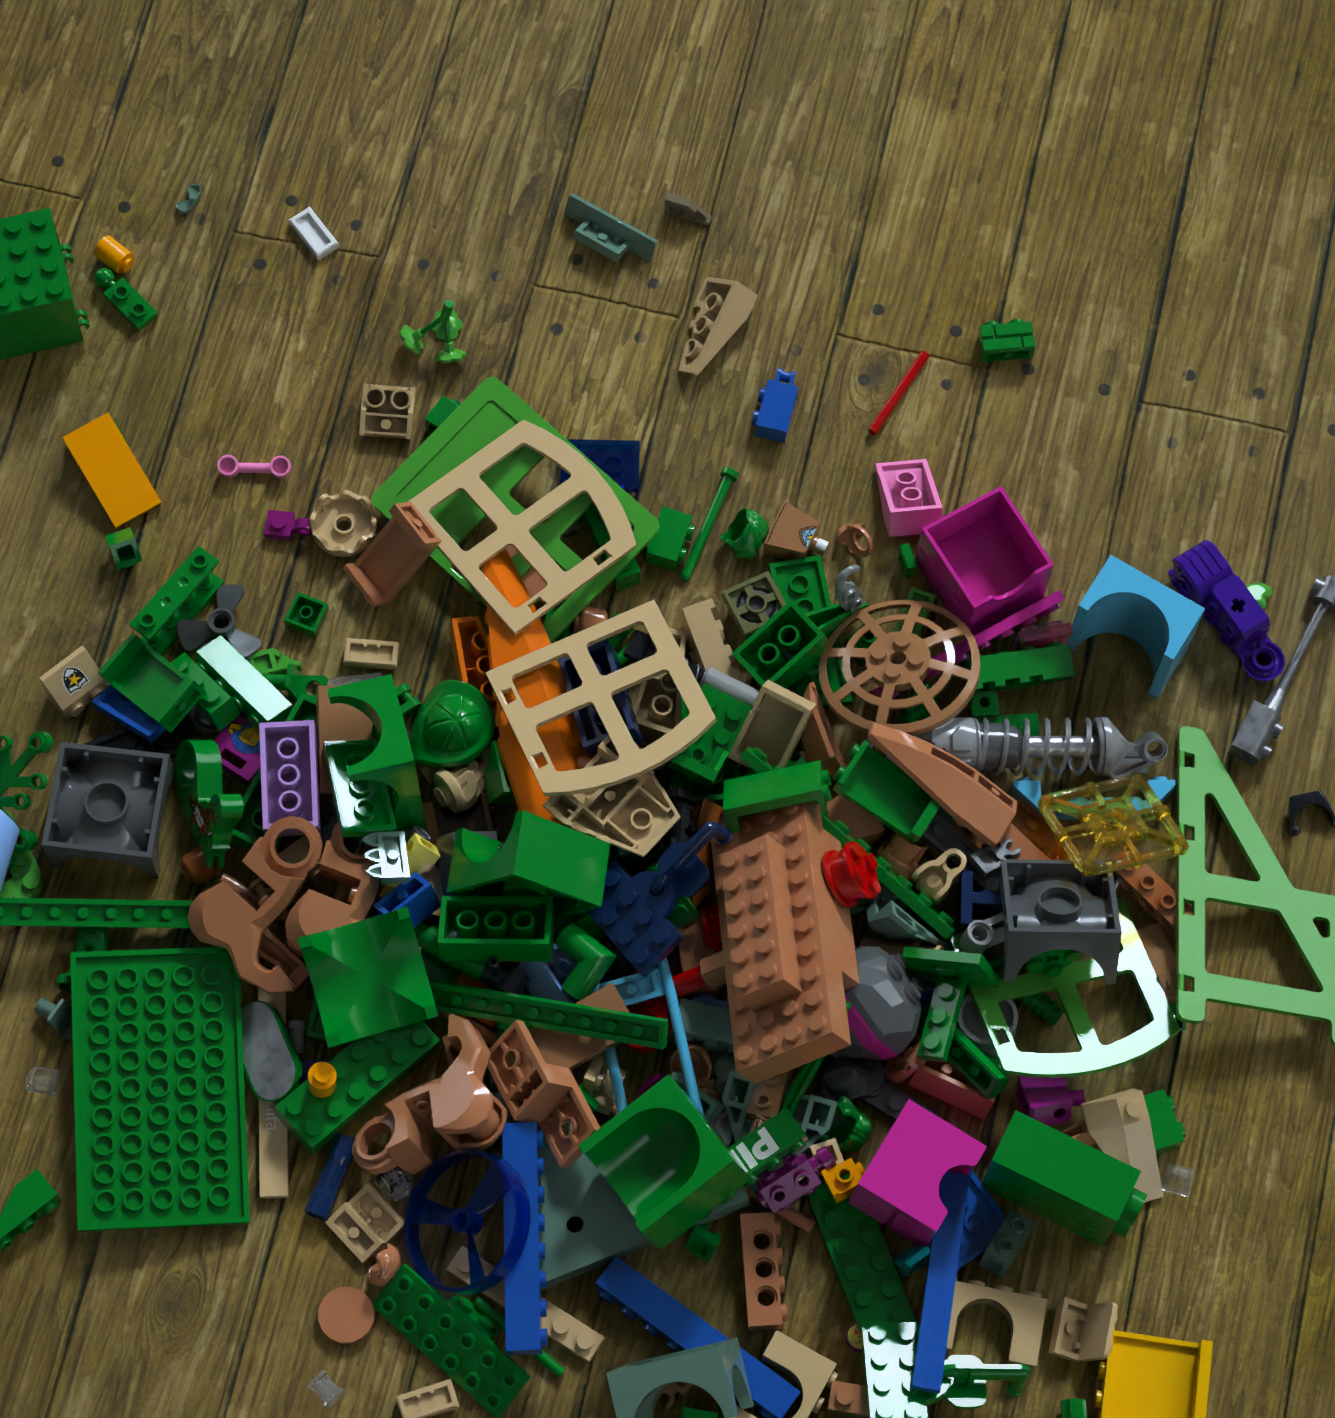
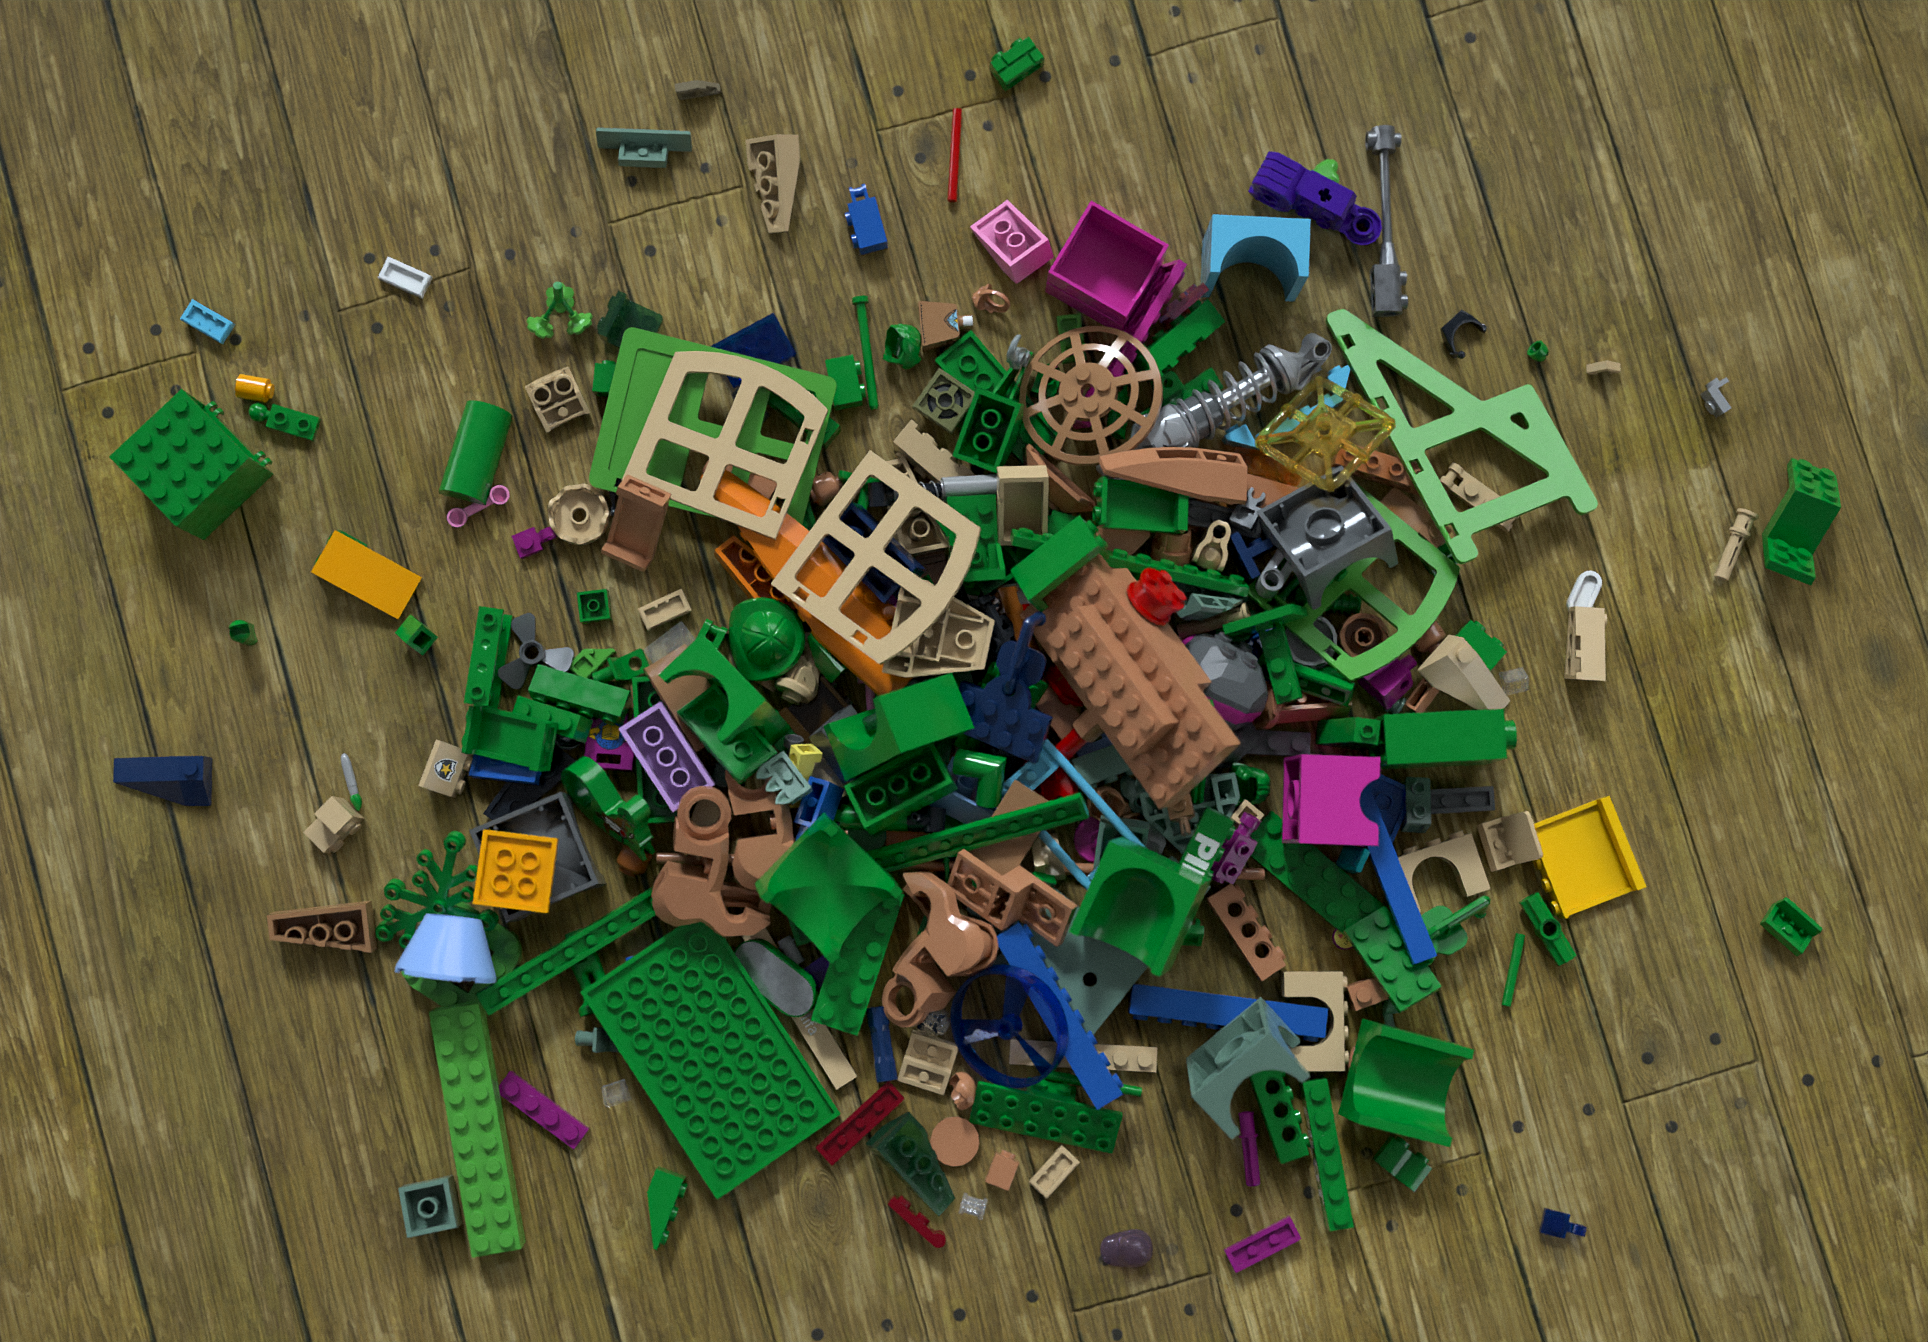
camera: 30 degrees left, 15 degrees up
sand green piece [176,183,202,215] -> none
light orange brick [308,1062,337,1098] -> none
light orange brick [821,1158,865,1203] -> none
green tile [897,543,917,579] -> none
none -> medium azure plate [180,299,235,345]
none -> green brick [438,400,513,506]
none -> light orange plate [473,829,559,913]
none -> clear green bracket [597,290,663,348]
none -> dark red plate [815,1081,905,1166]
none -> clear green wedge [866,1112,955,1216]
none -> dark red plate [887,1194,946,1248]
none -> nougat brick [985,1150,1019,1191]
none -> green slope [1315,717,1381,751]
none -> nougat brick [1336,613,1388,657]
none -> nougat head [1415,620,1446,654]
none -> dark grey plate [1430,786,1495,814]
none -> tan plate [1440,462,1520,532]
none -> tan wedge [1564,606,1607,681]
none -> white tile [1566,571,1602,612]

